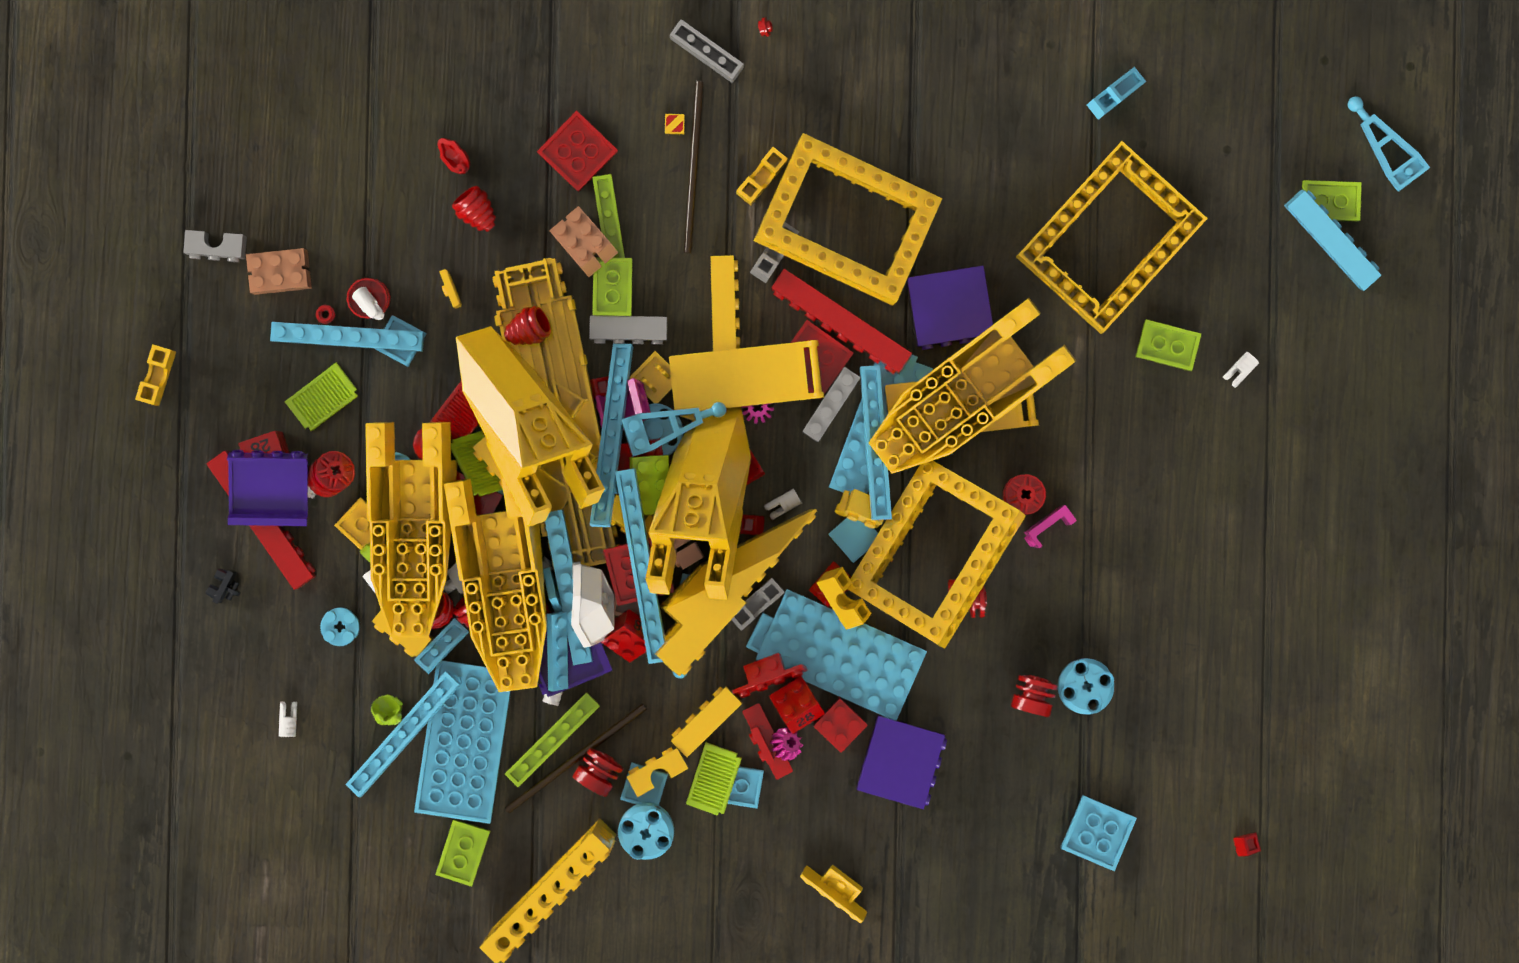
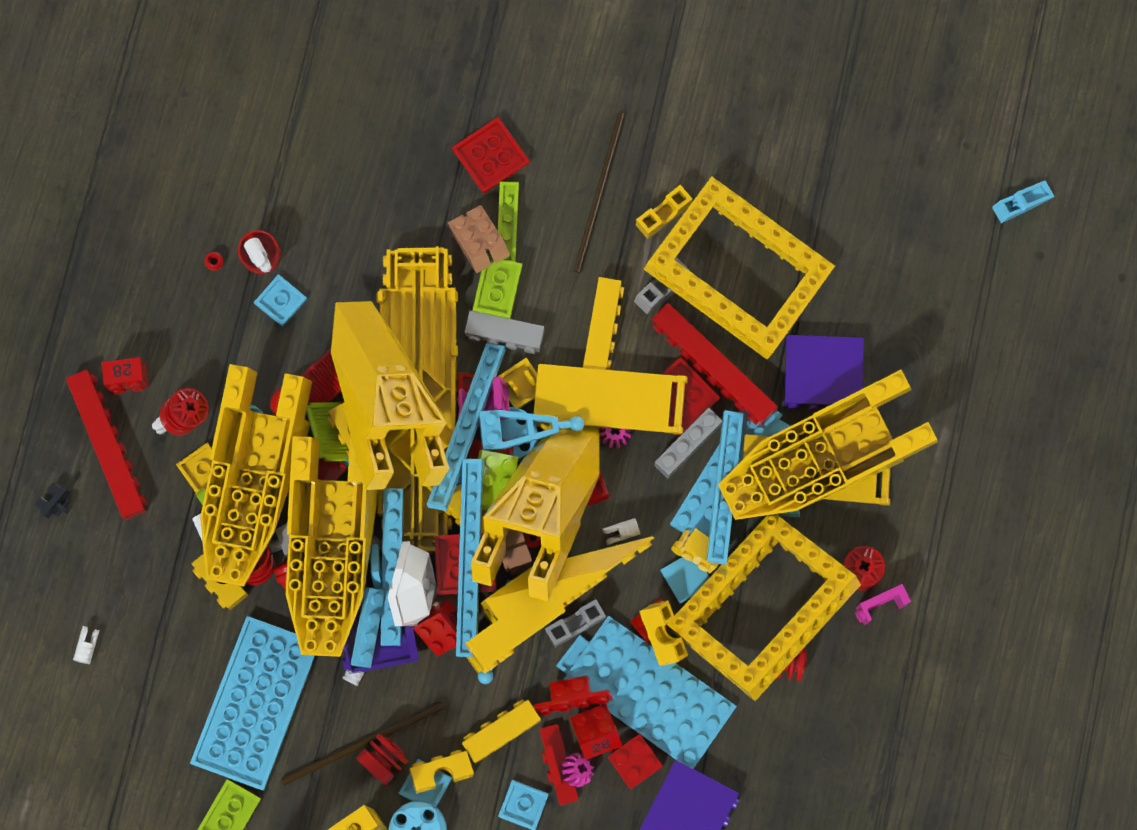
camera: 15 degrees right, 10 degrees down
yellow arch [135,344,176,406] -> none
light grey arch [183,230,247,262] -> none
dark purple panel [227,450,308,526] -> none
nougat piece [246,248,312,295] -> none
medium azure plate [270,322,424,352] -> none
lime window [285,362,358,431] -> none
medium azure plate [320,607,360,646] -> none
medium azure plate [345,671,461,798] -> none
lime hair [371,695,403,725] -> none
medium azure plate [414,618,469,674] -> none
red arm [438,138,470,174] -> none
yellow plate [439,269,462,309] -> none
red piece [452,186,496,232] -> none
red piece [504,306,551,345] -> none
lime plate [505,692,600,787] -> none
yellow tile [665,114,685,135] -> none
light grey brick [670,19,744,83] -> none
lime window [686,742,742,816] -> none
red slope [740,515,764,535] -> none
red plate [758,17,773,37] -> none
red wheel [1011,675,1058,717] -> none
yellow brick [1016,141,1208,334] -> none
medium azure piece [1057,658,1114,714] -> none
lime plate [1135,320,1201,371] -> none
white hinge [1223,352,1259,388] -> none

